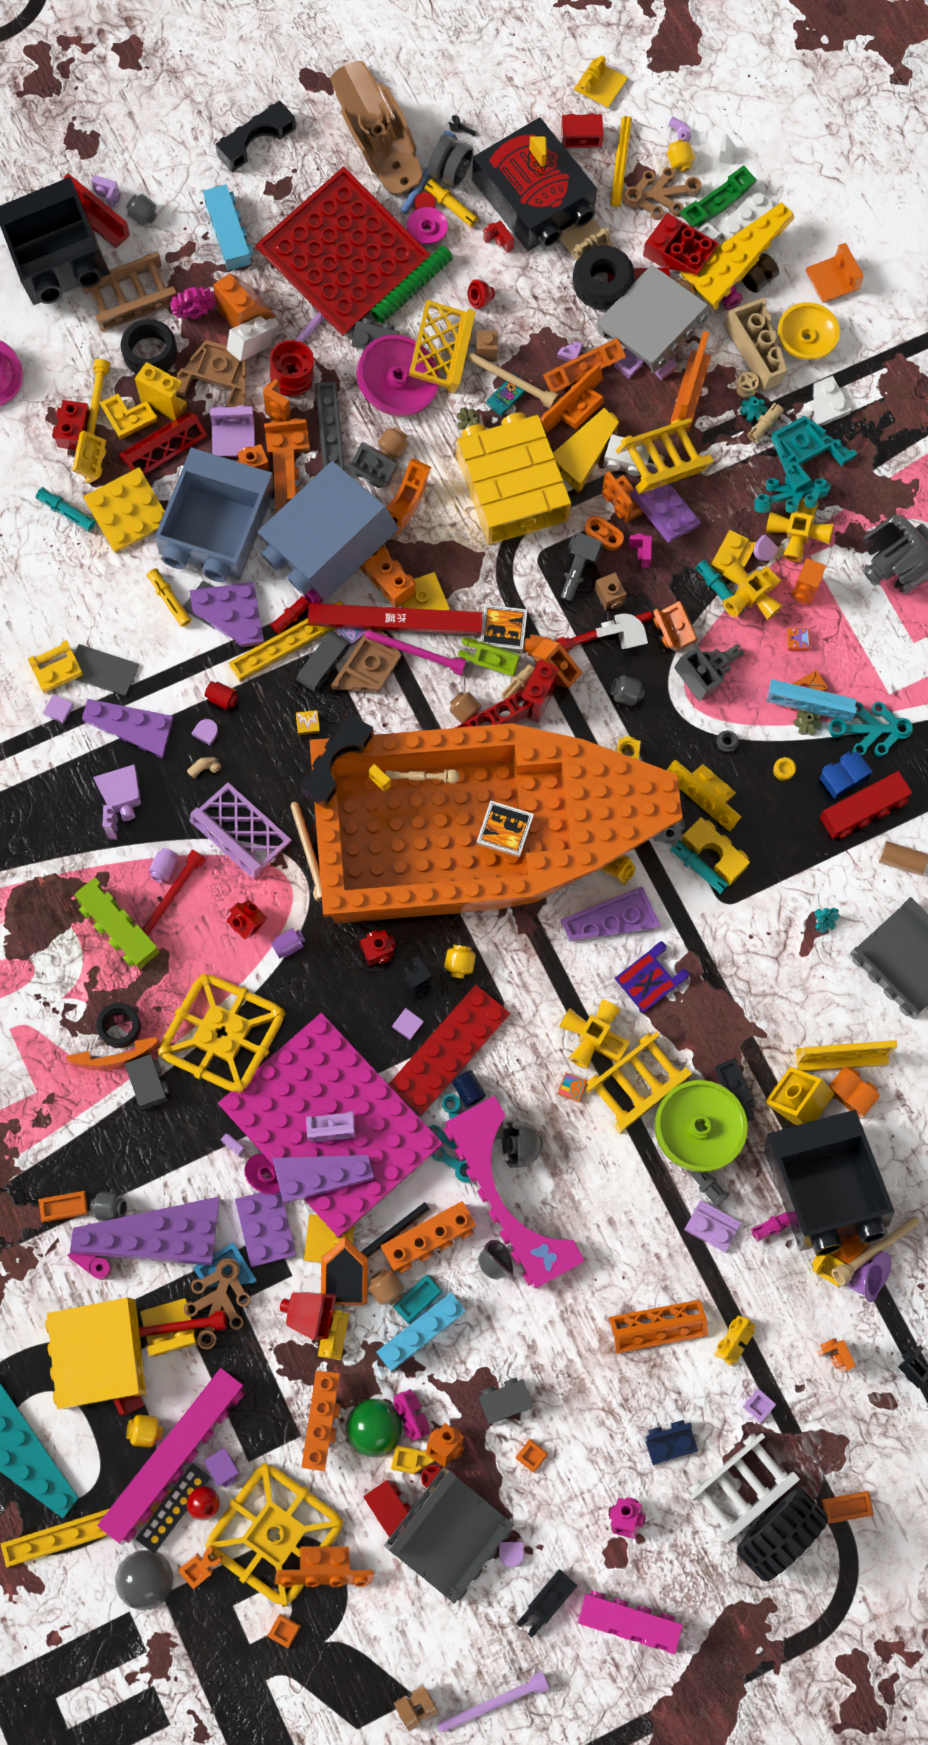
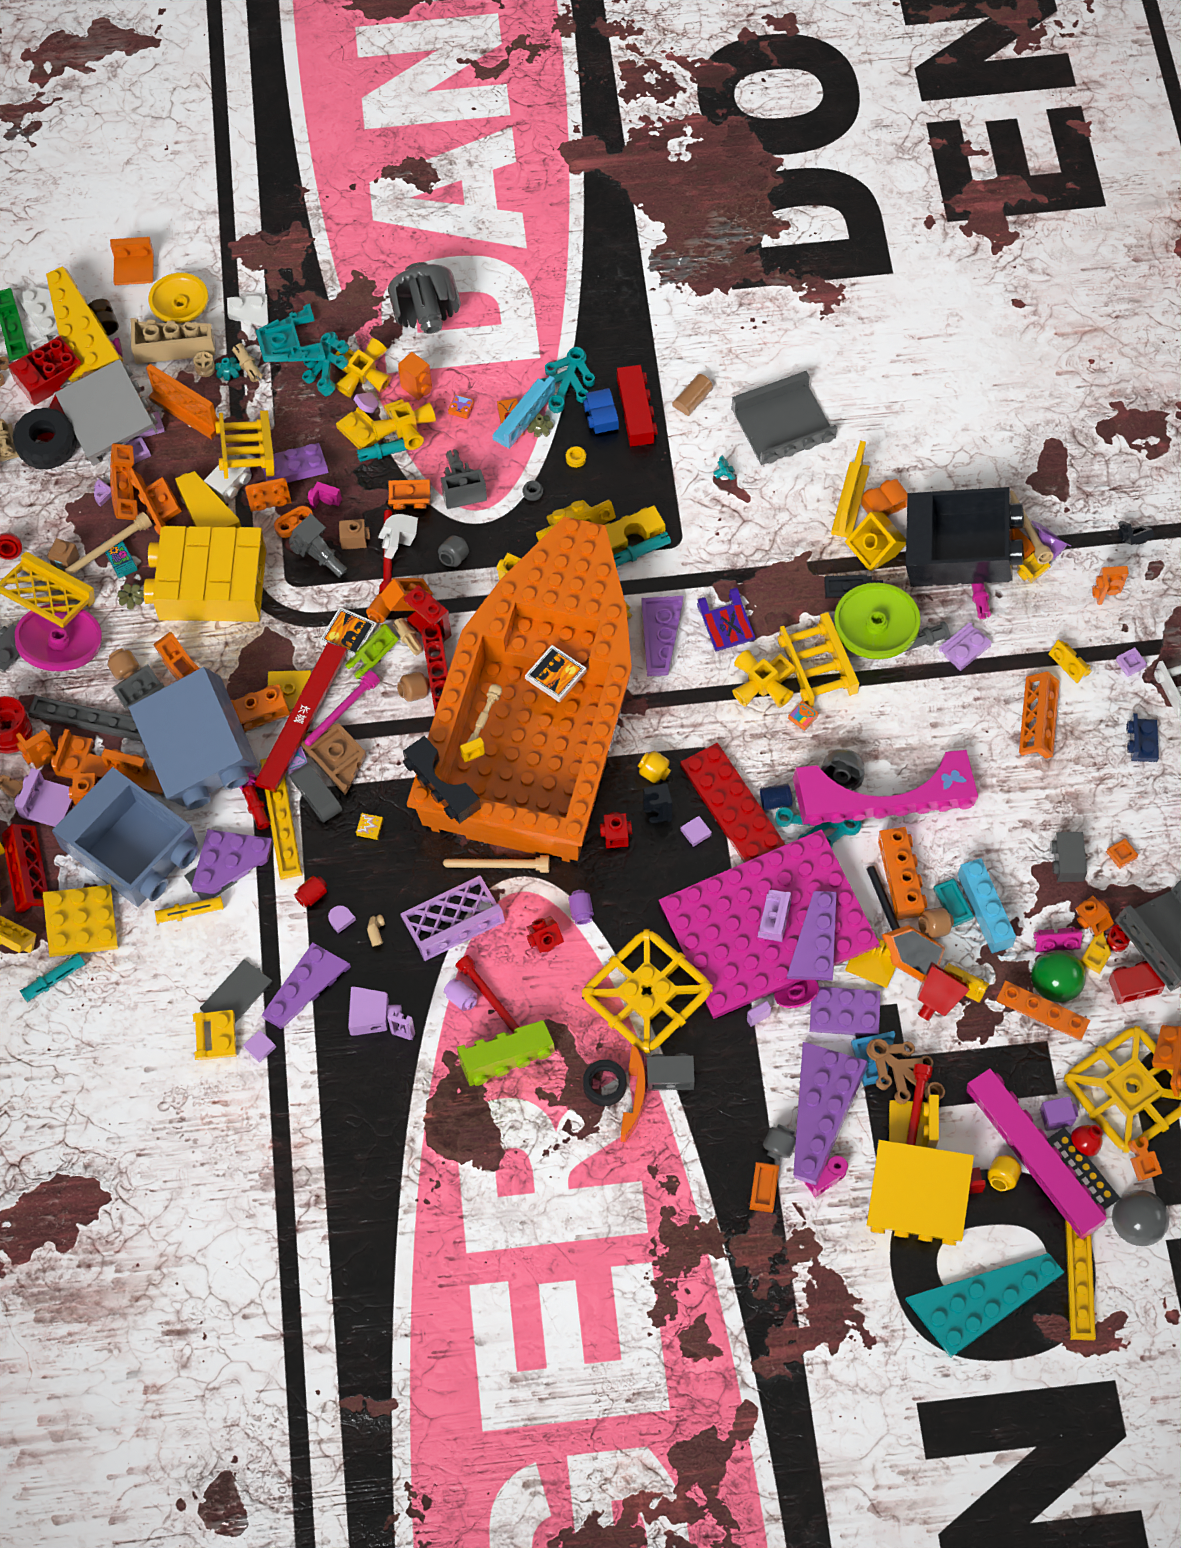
camera: 65 degrees left, 10 degrees down
dark grey helmet [478,1240,514,1280] -> none

